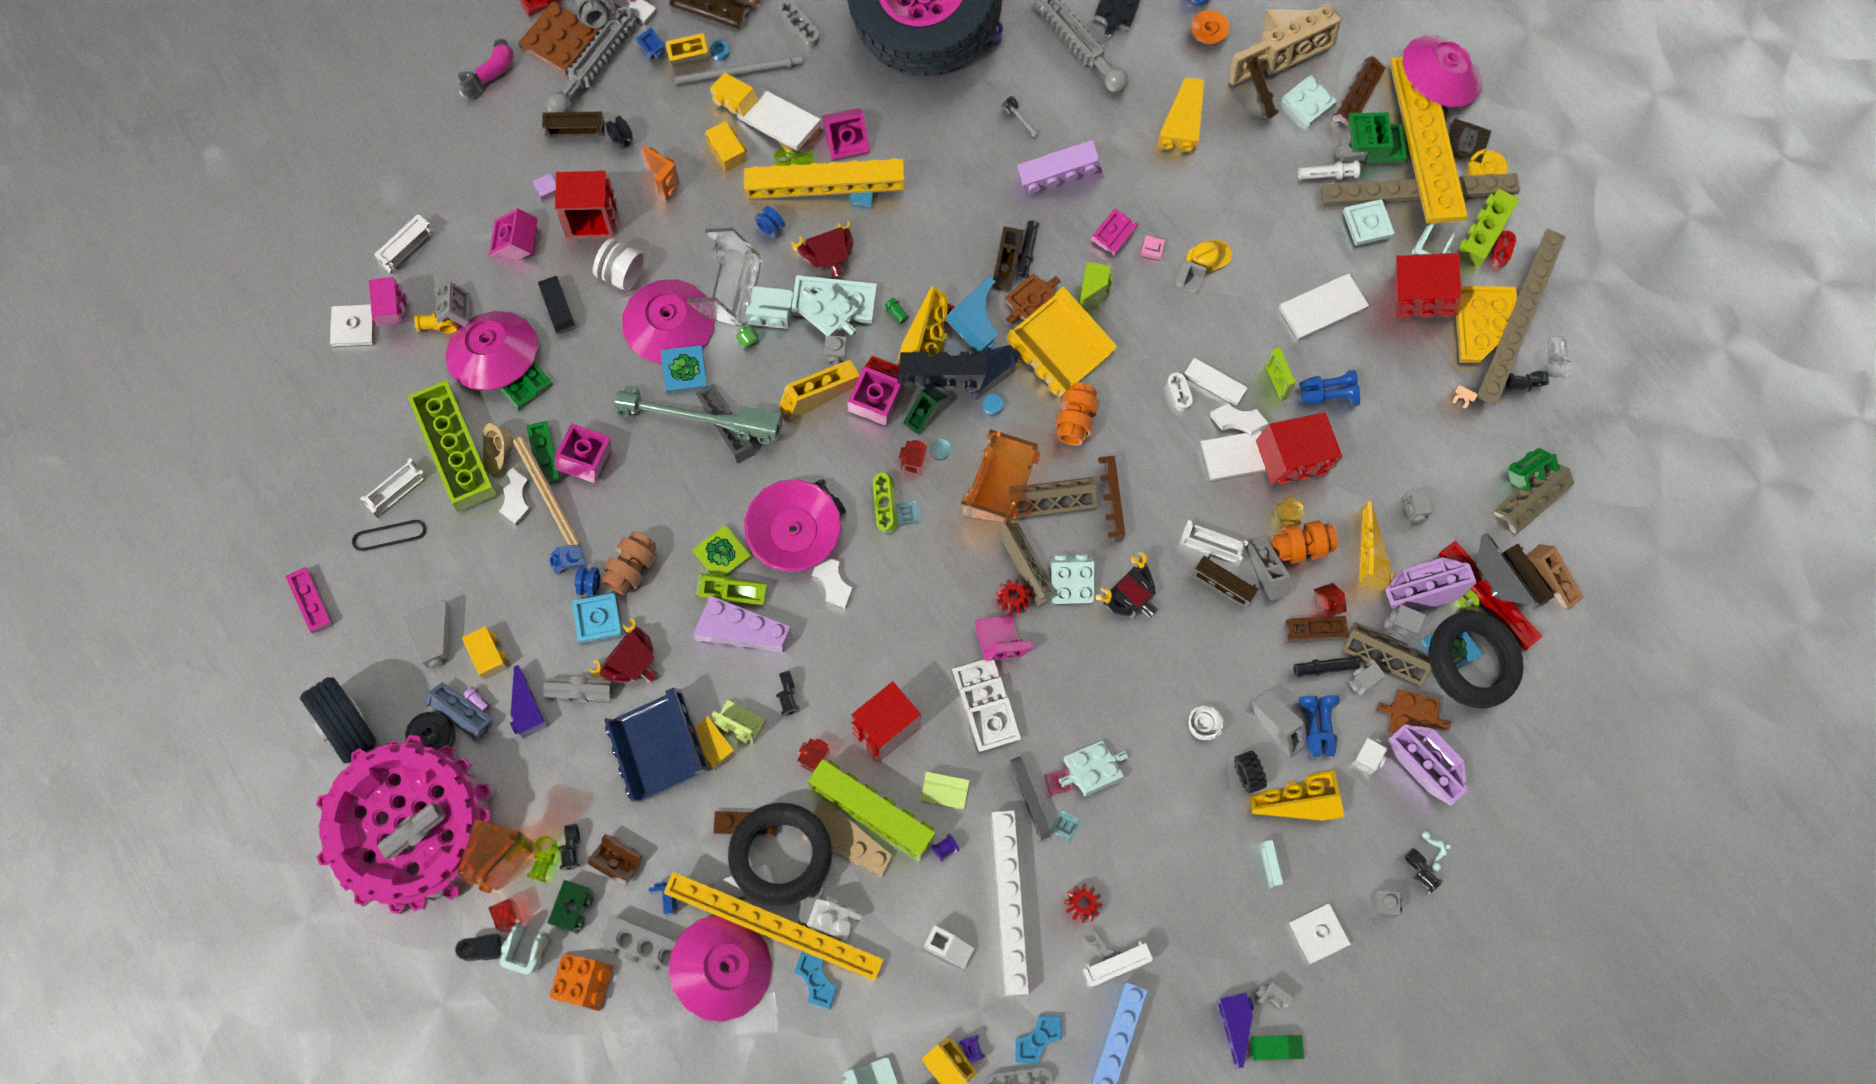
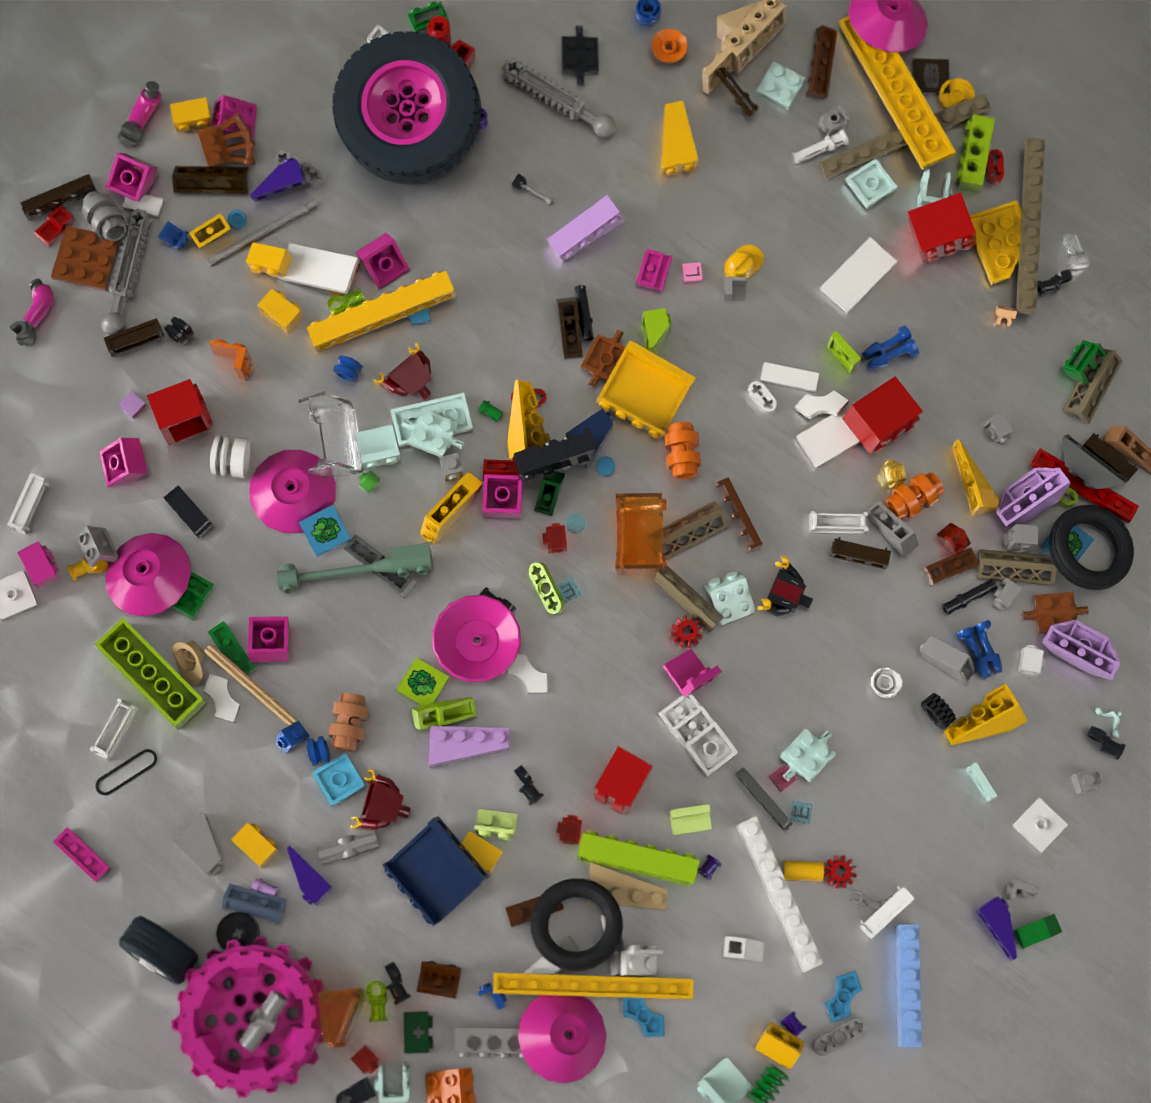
camera: 20 degrees left, 5 degrees up
dark azure arch [945,276,998,353] -> none
green bracket [1348,112,1407,164] -> none
none -> dark purple slope [250,158,307,202]
none -> yellow brick [783,860,824,882]

